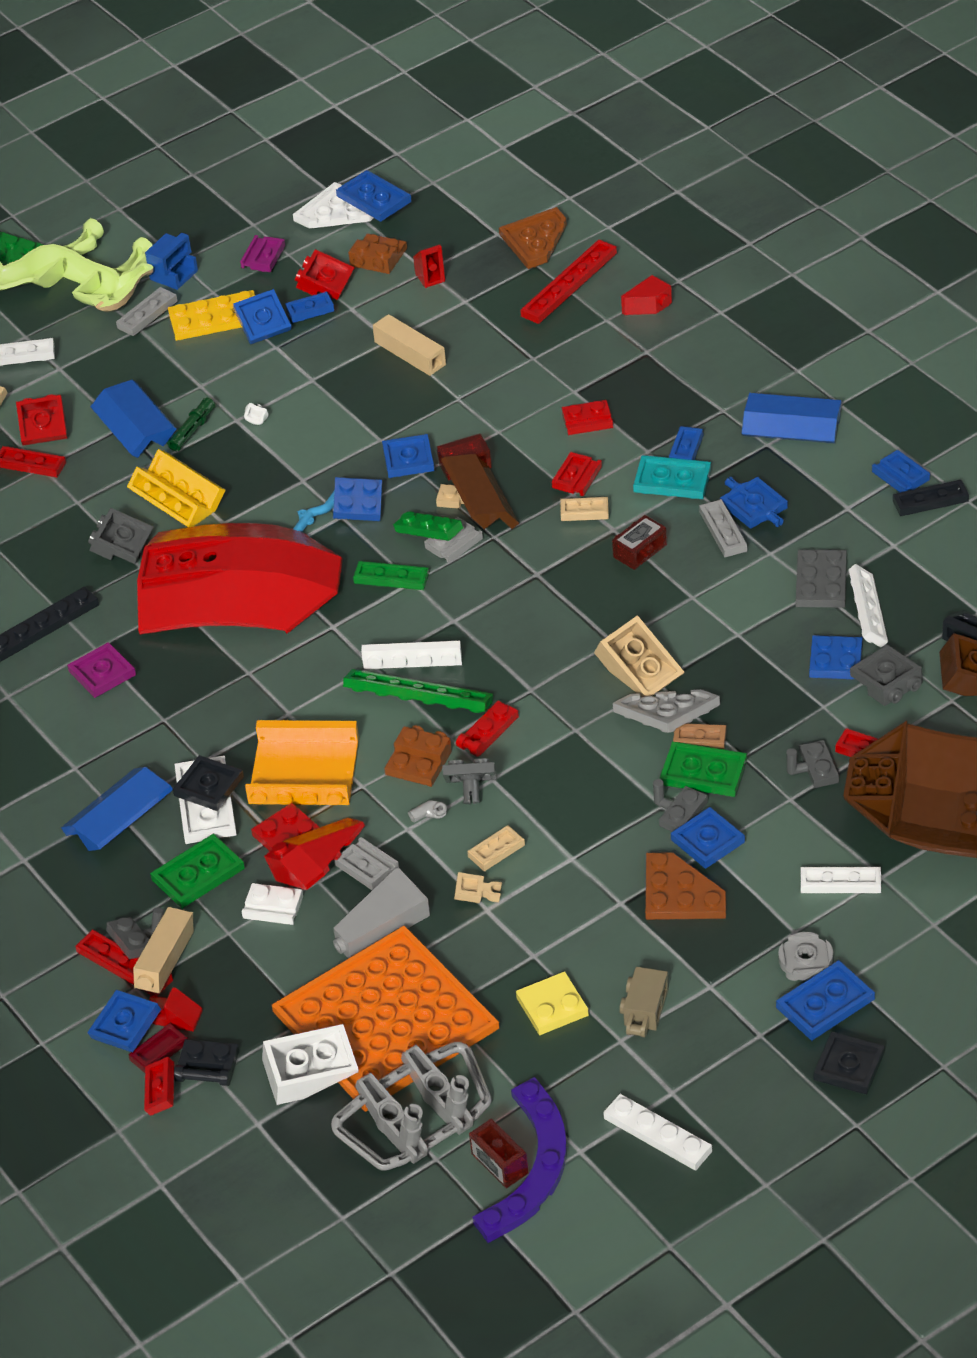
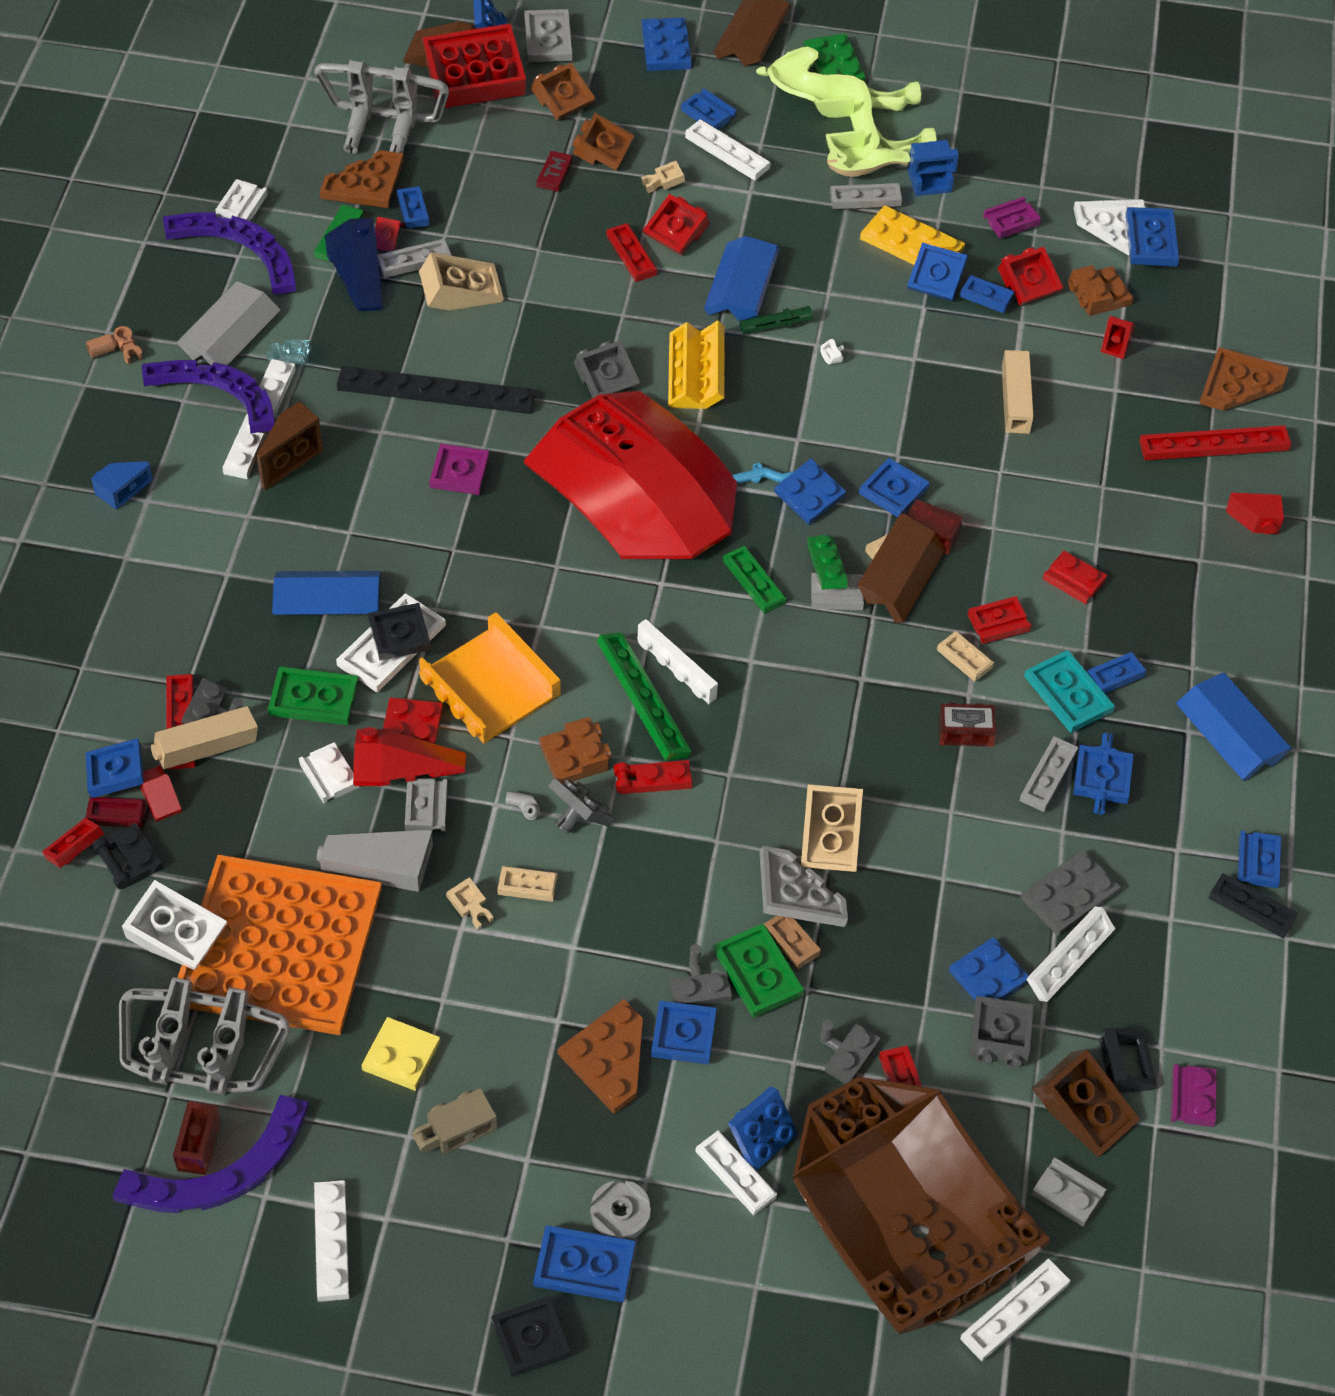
camera: 40 degrees right, 10 degrees up
none -> blue plate [728,1086,798,1171]

